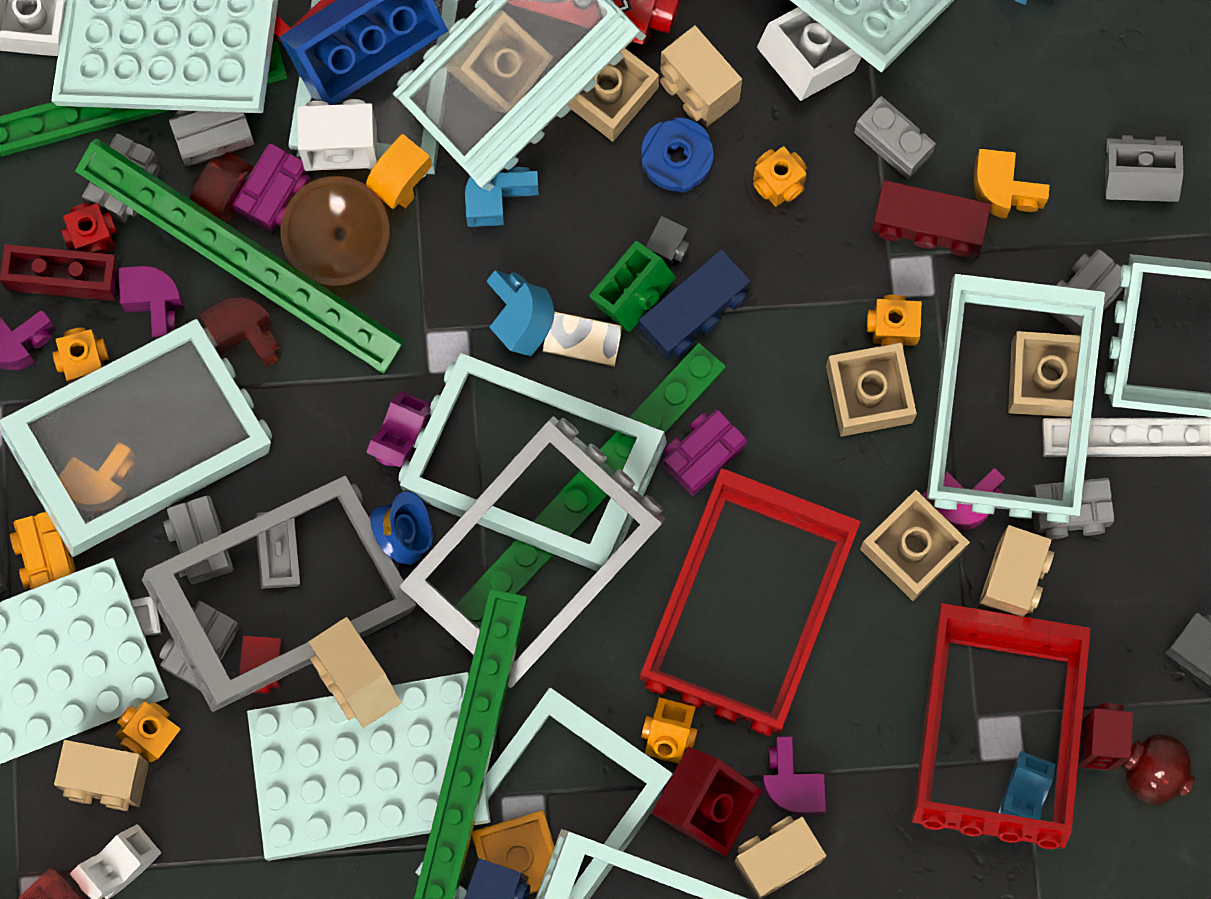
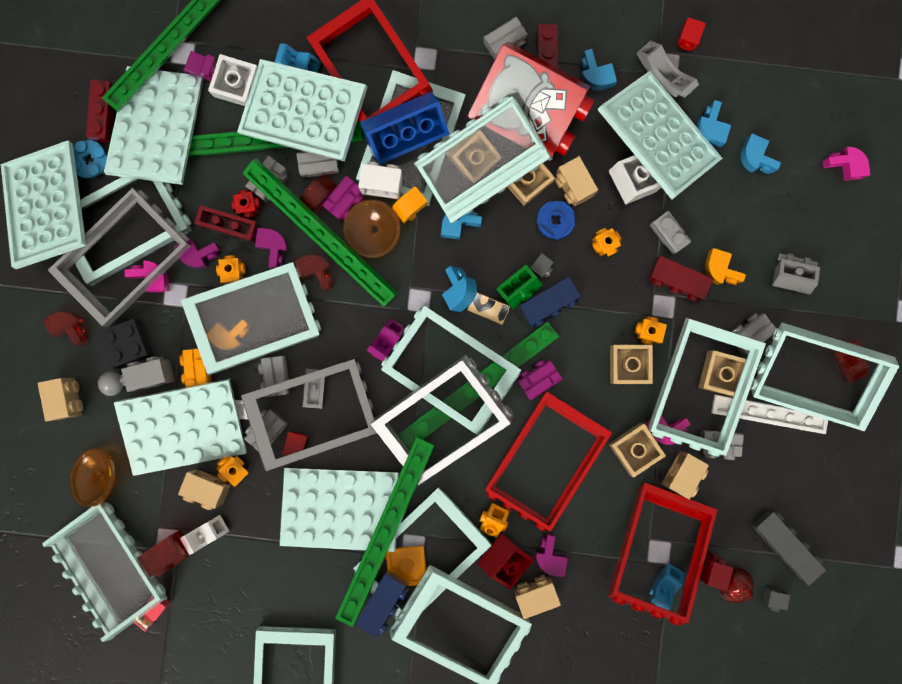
camera: 15 degrees right, 10 degrees up
tan brick [308,617,401,728] -> none
blue piece [370,491,433,565] -> none

